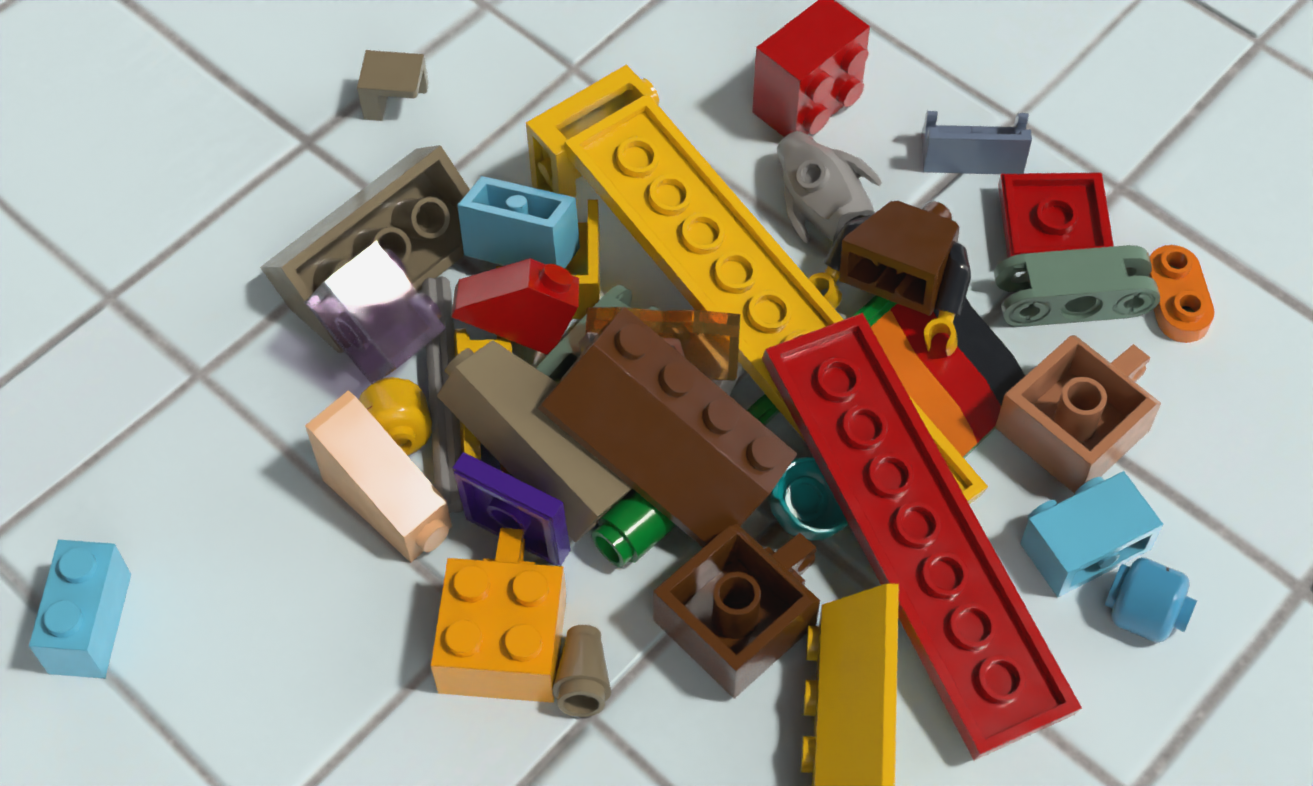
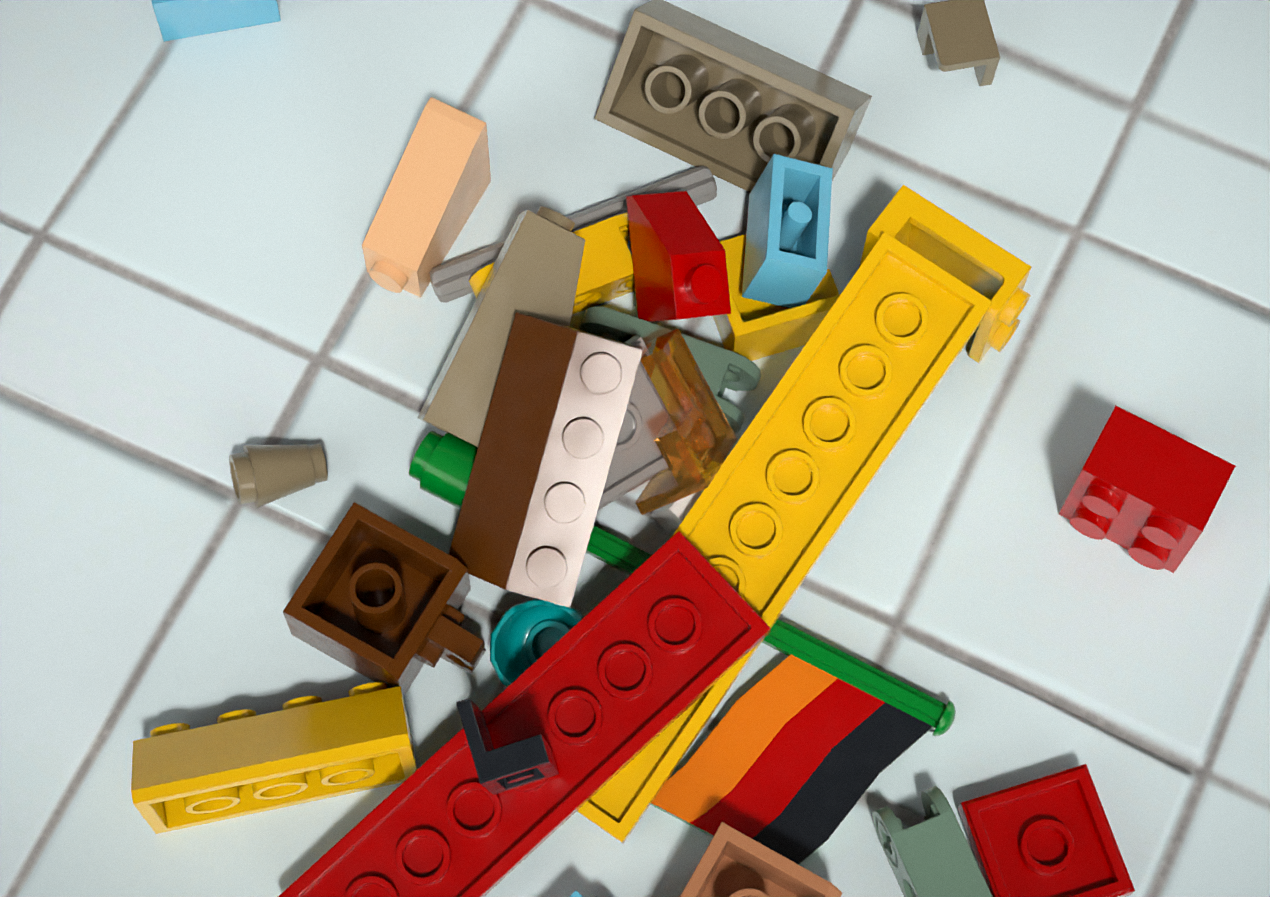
camera: 70 degrees right, 10 degrees up
clear purple brick [305,242,446,384] -> none
yellow head [358,377,432,456] -> none
light orange hinge [431,528,566,703] -> none
dark purple plate [452,452,571,566] -> none
light grey animal [777,131,882,243] -> none
reddish brown torso [808,201,971,356] -> none
sand blue hinge [922,111,1032,174] -> none
none -> black panel [456,698,559,795]

